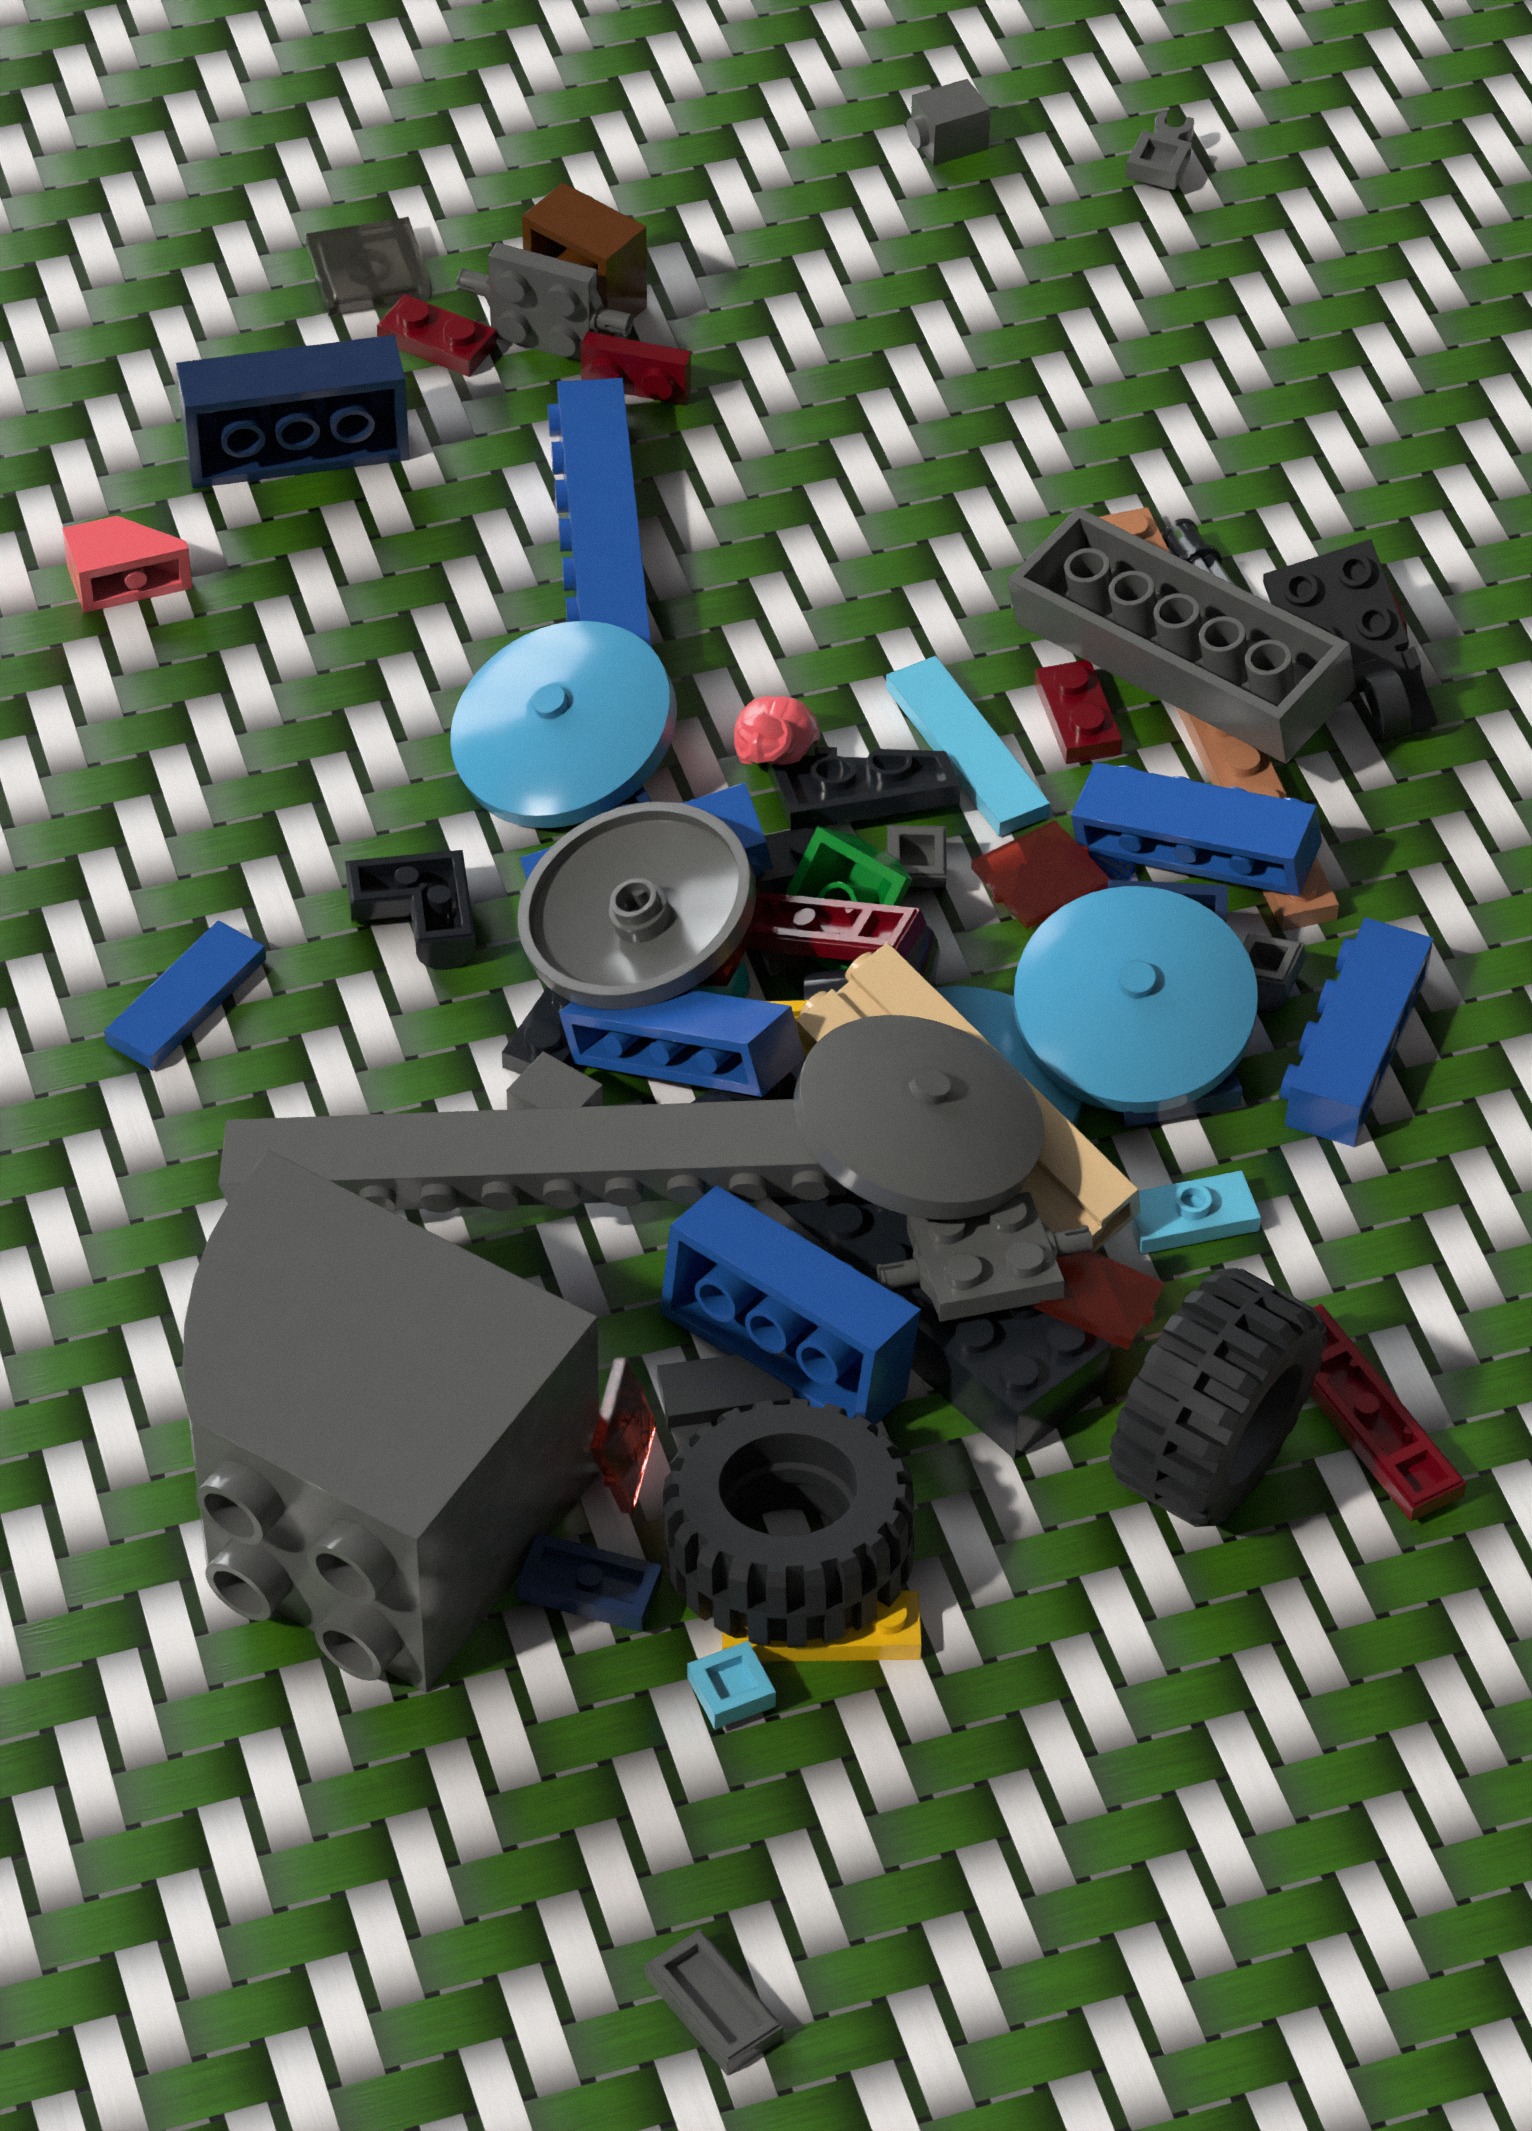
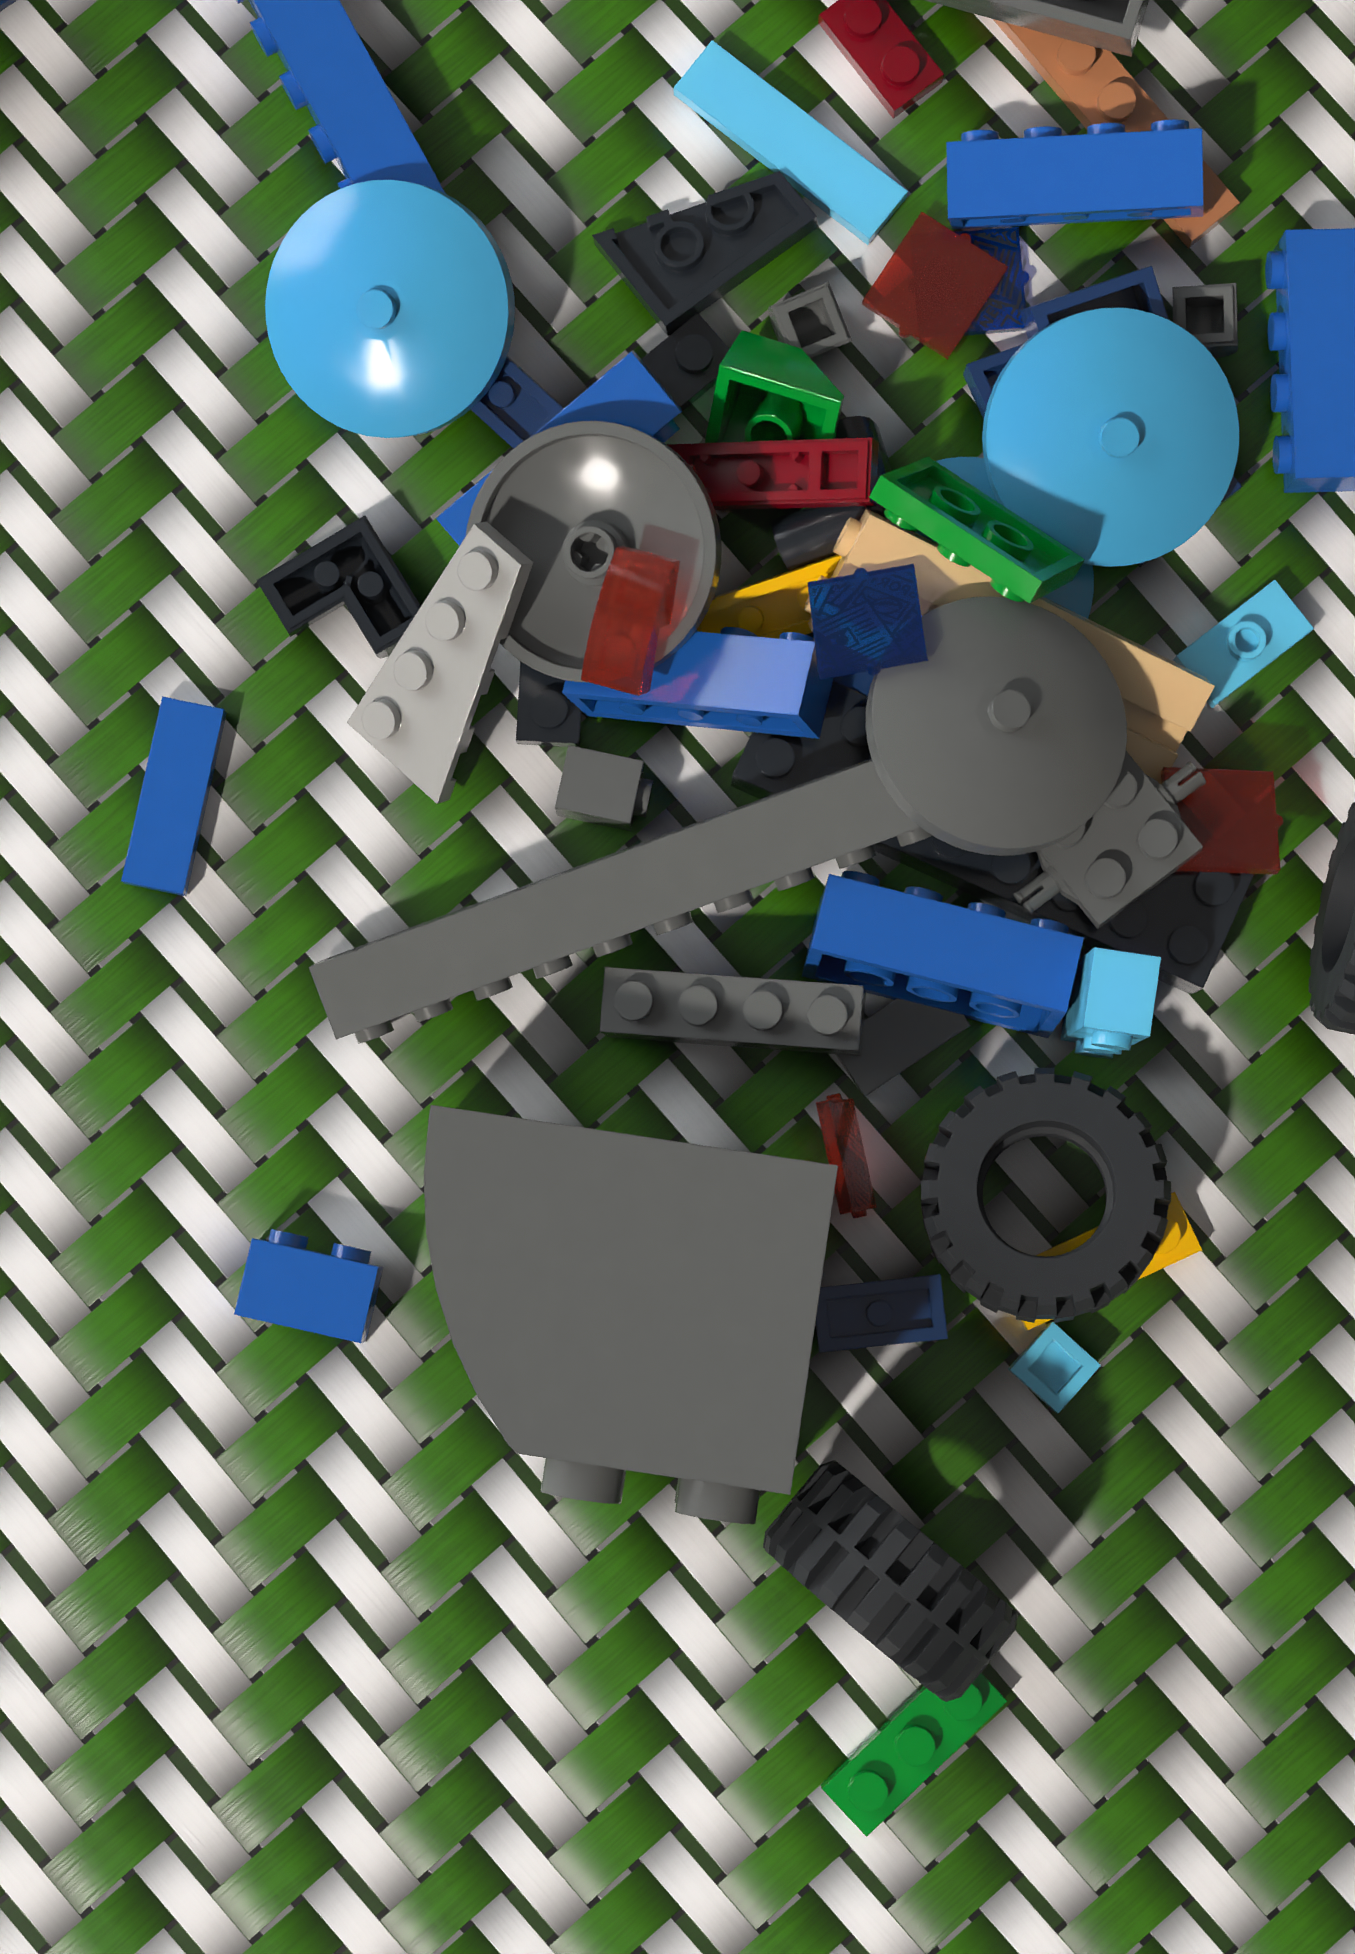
camera: 25 degrees left, 35 degrees up
dark grey tile [644,1929,784,2076] -> none
coral hair [734,696,820,765] -> none
none -> blue brick [234,1229,384,1343]
none -> light grey wing [347,521,533,804]
none -> clear red slope [581,546,680,696]
none -> dark grey brick [600,967,866,1056]
none -> black tyre [763,1460,1018,1702]
none -> clear blue piece [807,564,928,680]
none -> green plate [821,1673,1007,1837]
none -> green plate [869,457,1085,604]
none -> medium azure brick [1060,947,1161,1059]

